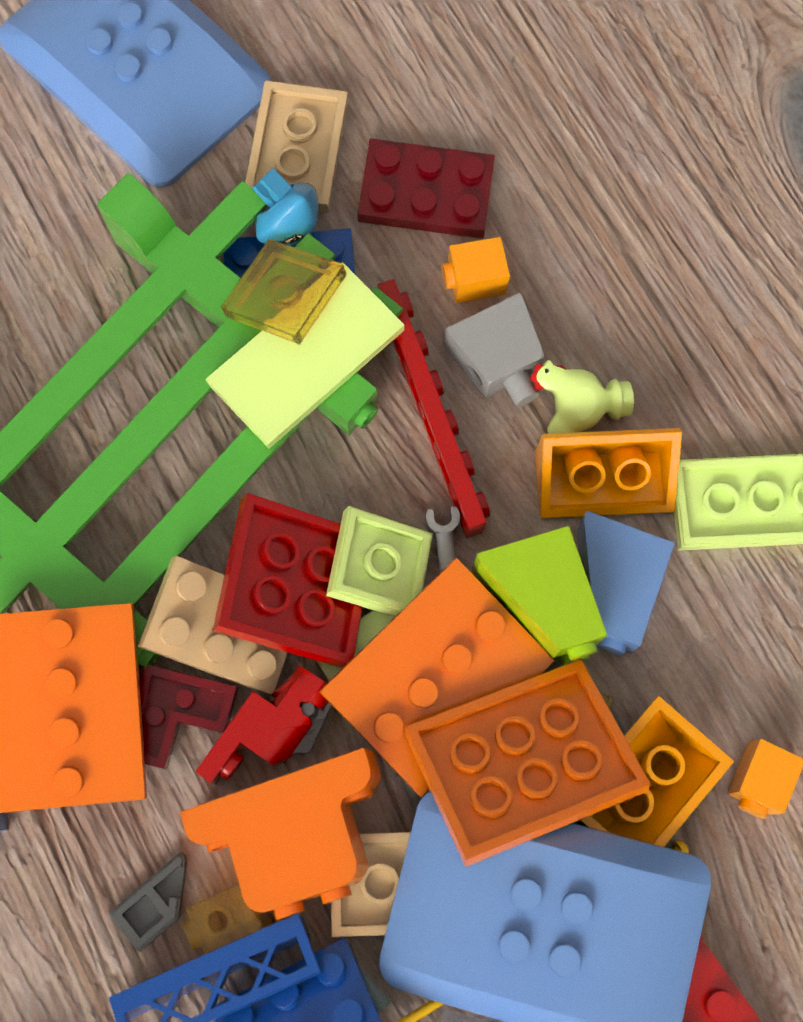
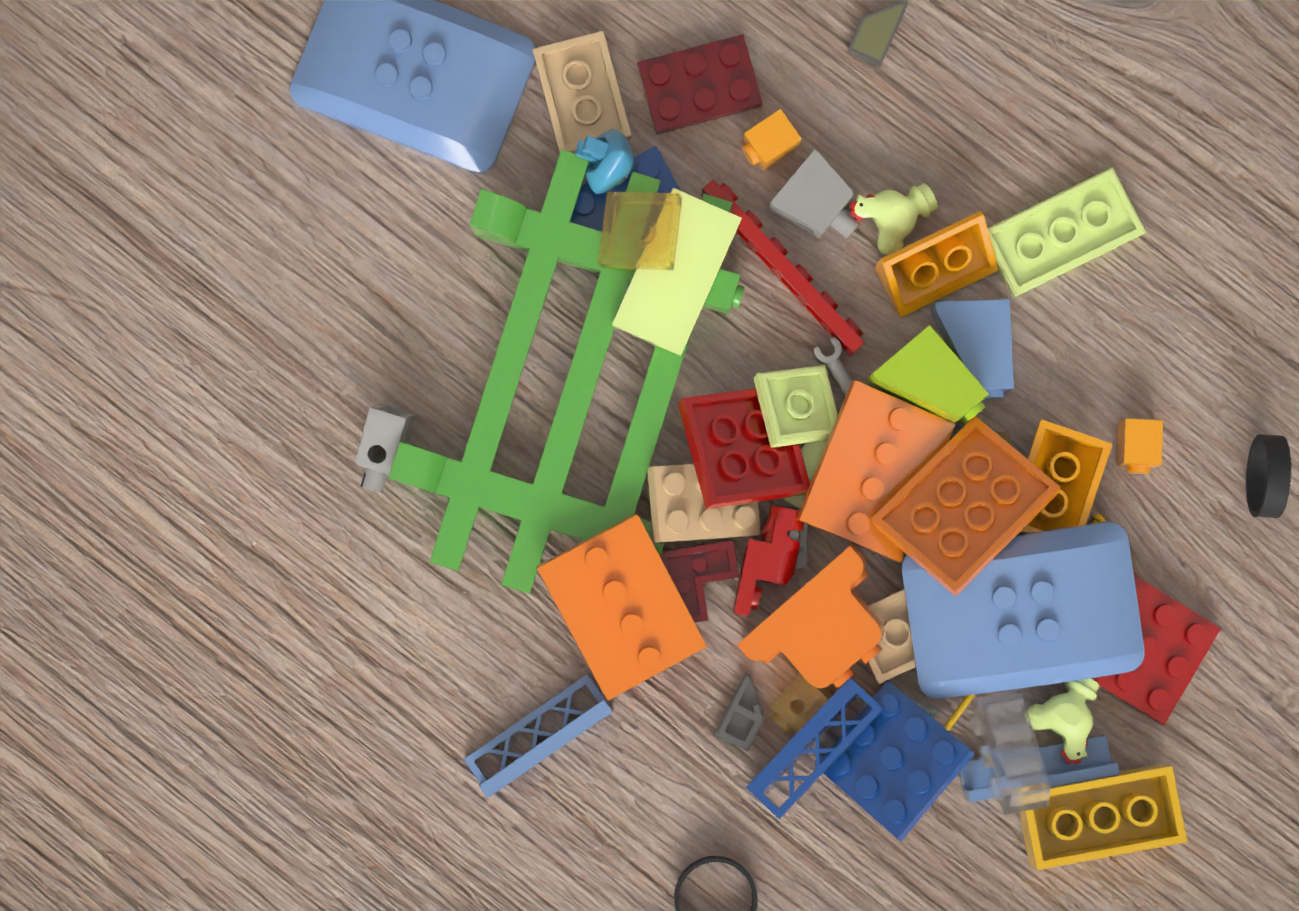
camera: 20 degrees left, 10 degrees up
none -> olive tile [847,1,908,67]

